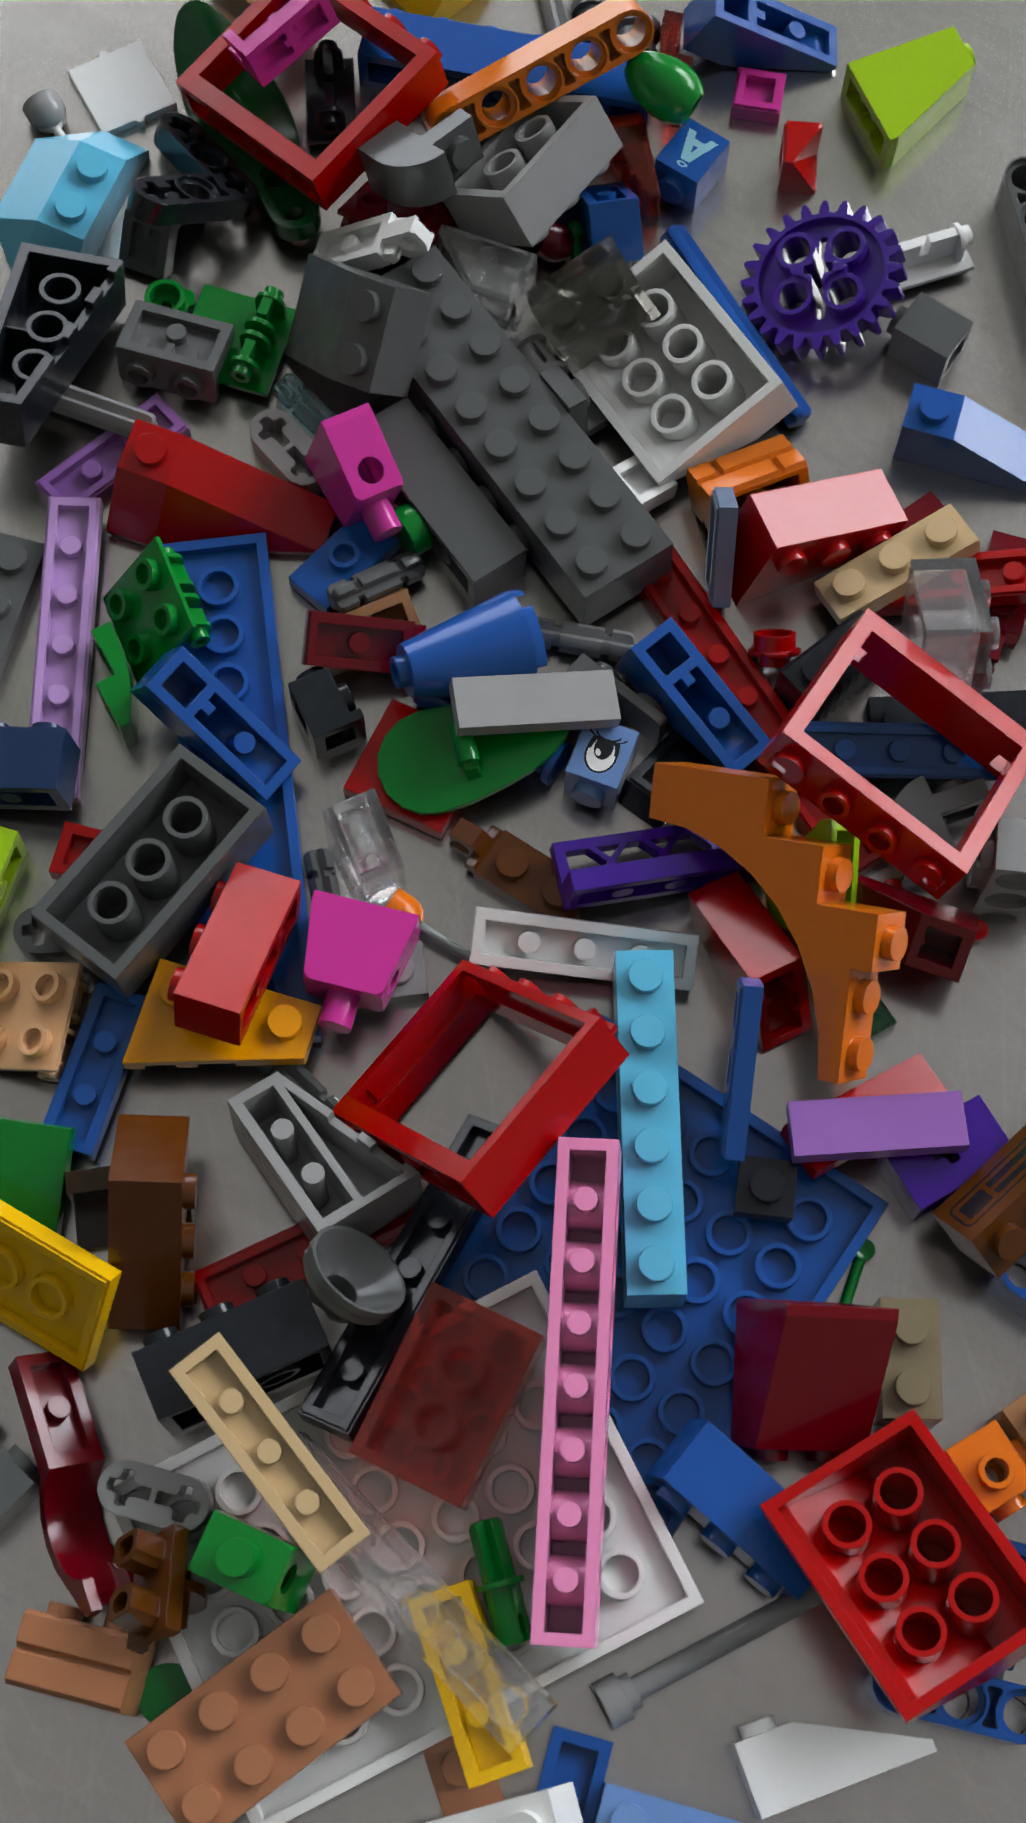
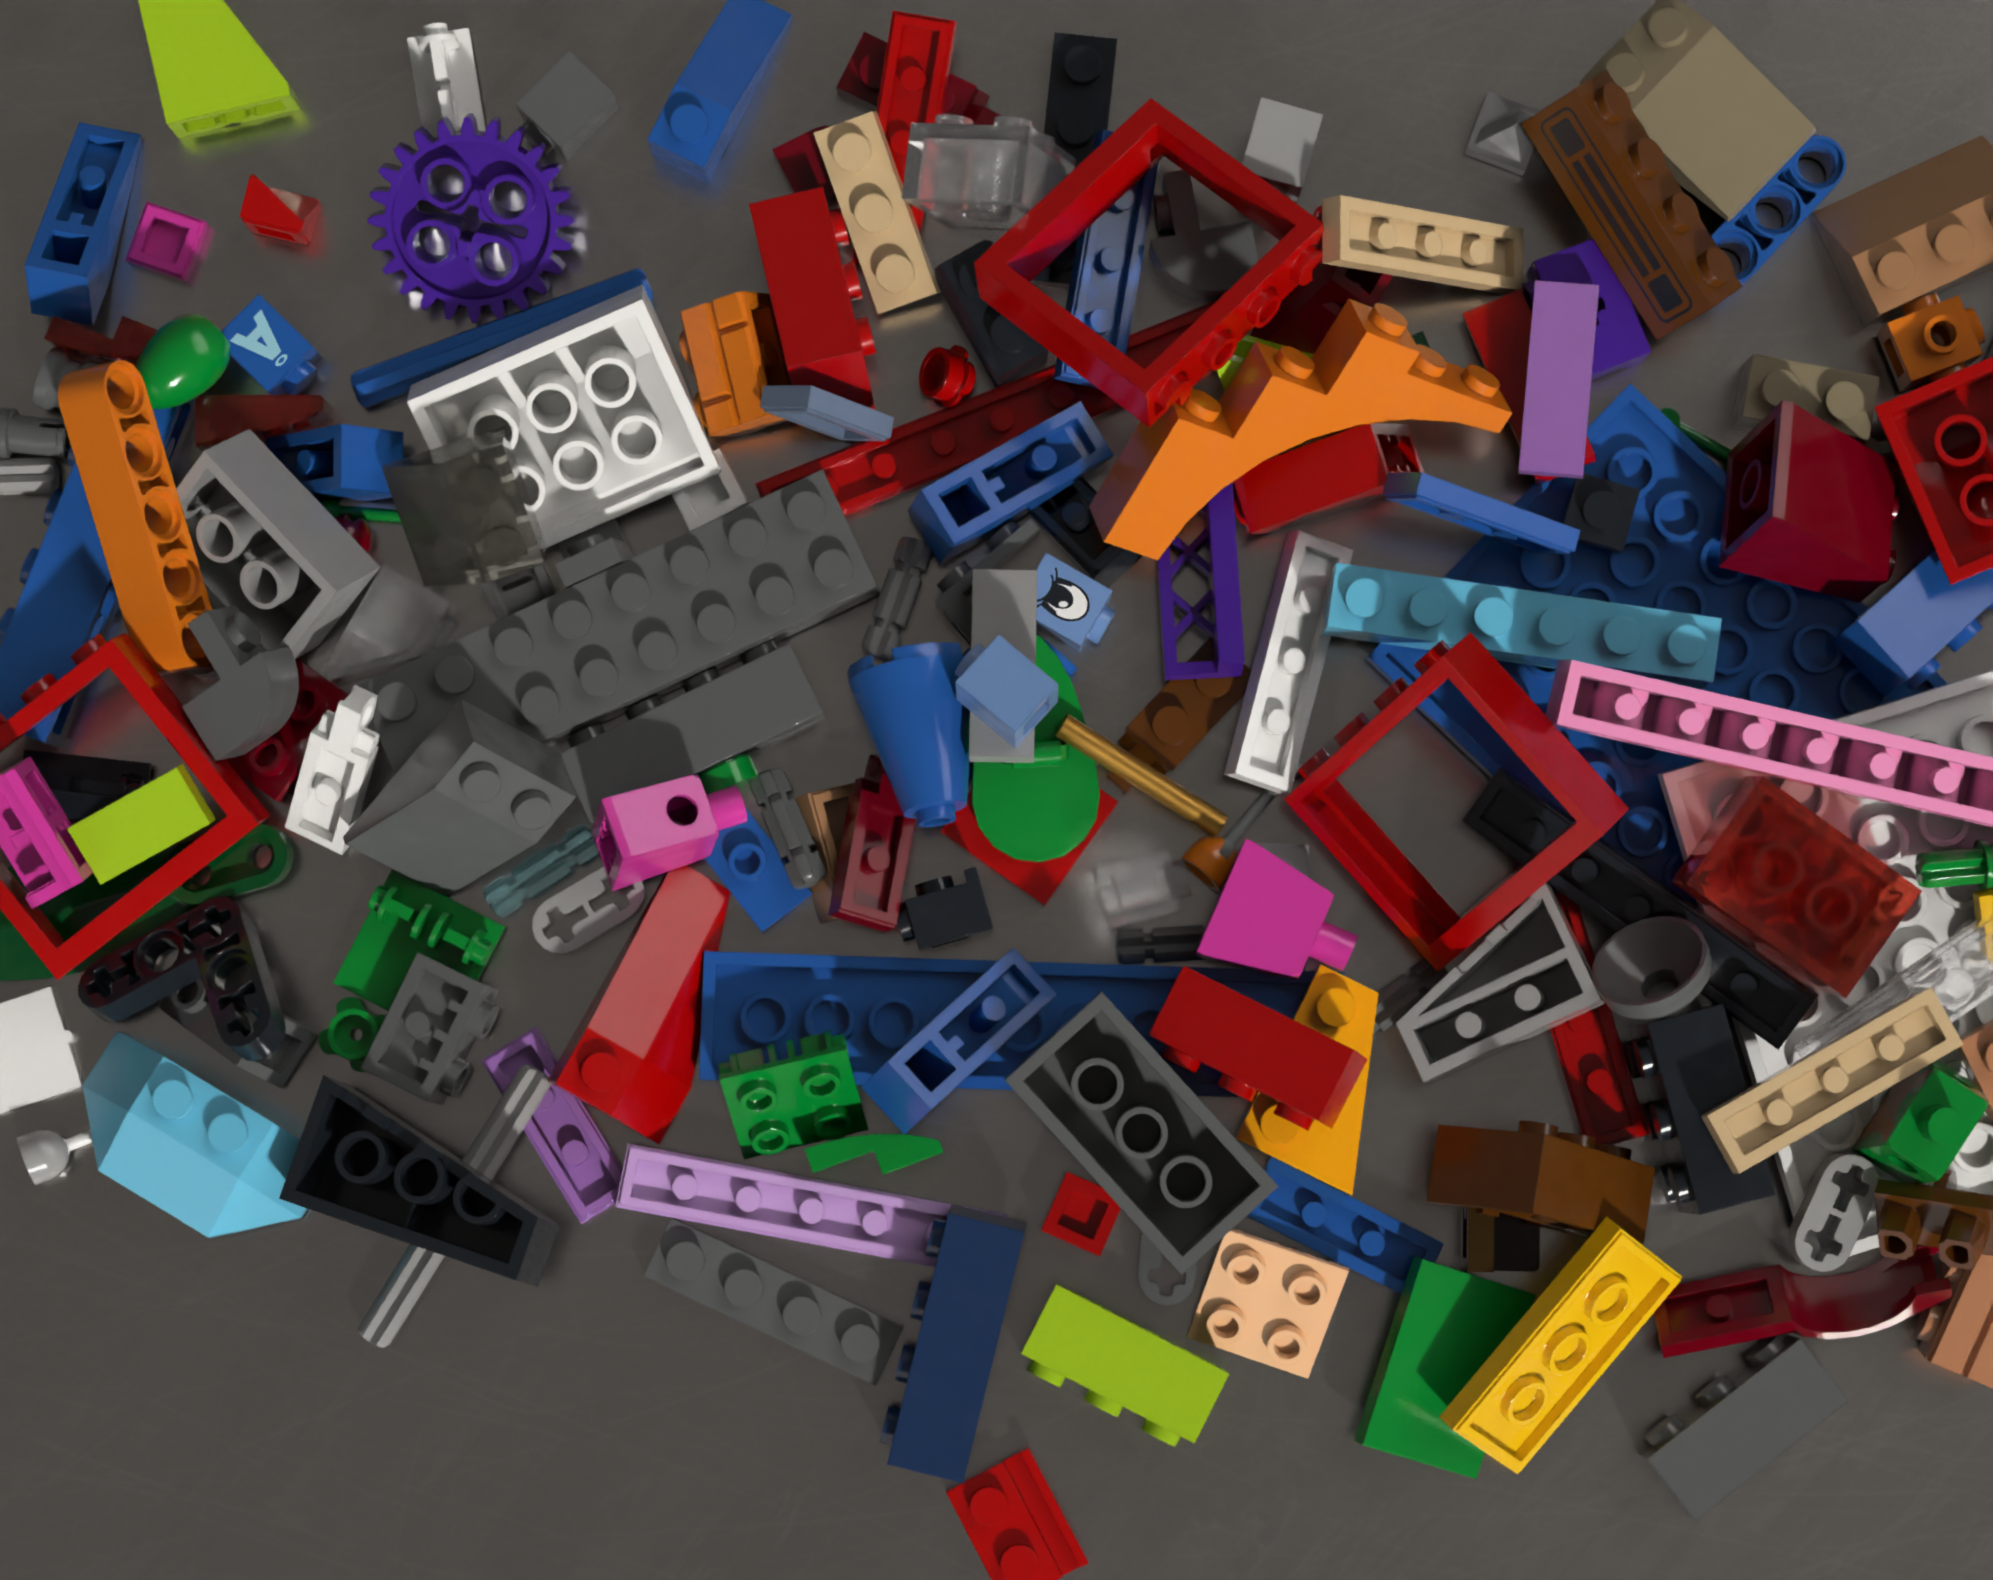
camera: 80 degrees left, 15 degrees up
none -> lime tile [67,763,216,885]
none -> medium blue brick [955,634,1058,749]
none -> pearl gold bar [1054,713,1228,837]
none -> tan plate [1322,195,1523,294]

